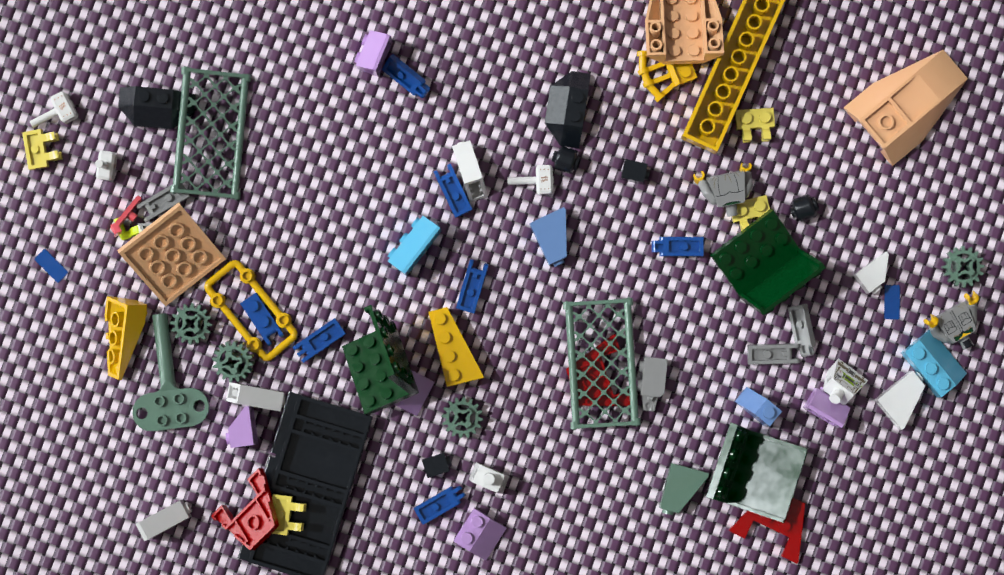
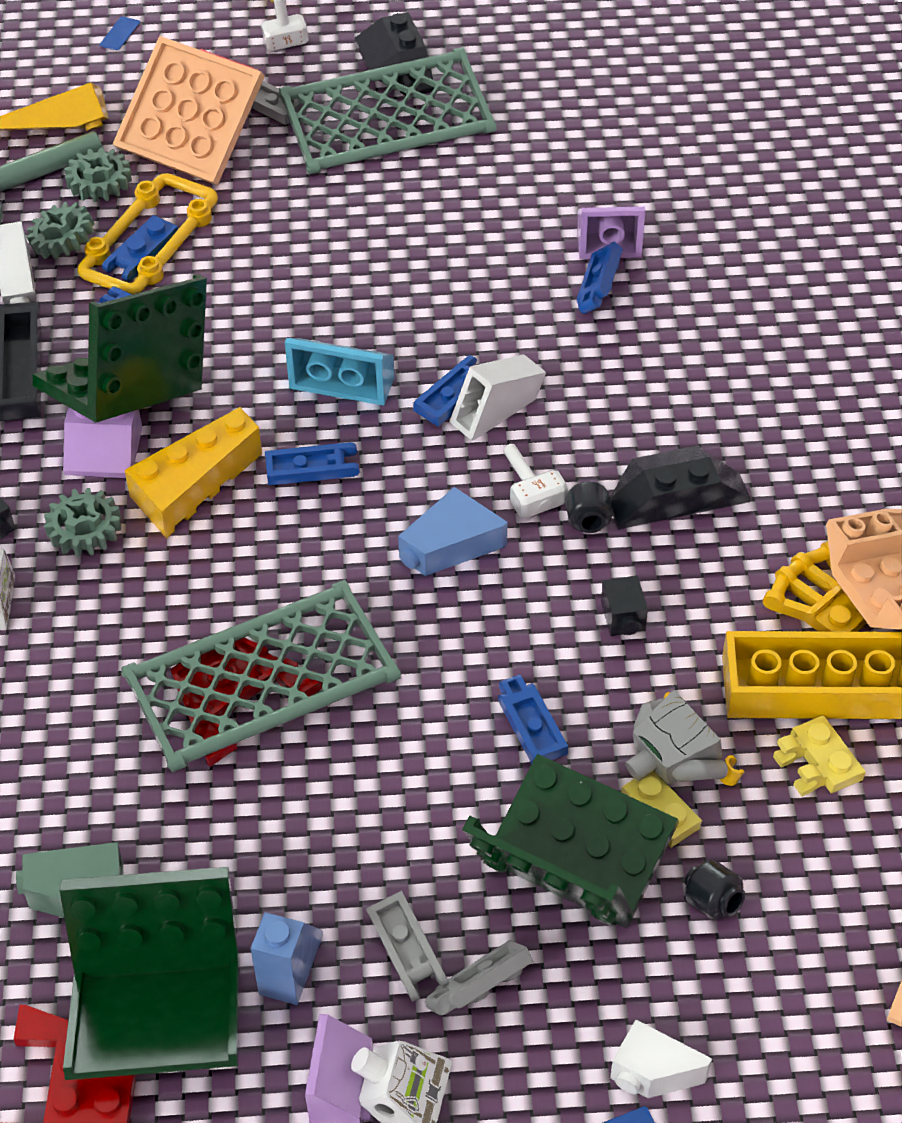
camera: 65 degrees right, 35 degrees down
light grey hinge [637,357,668,411] -> none

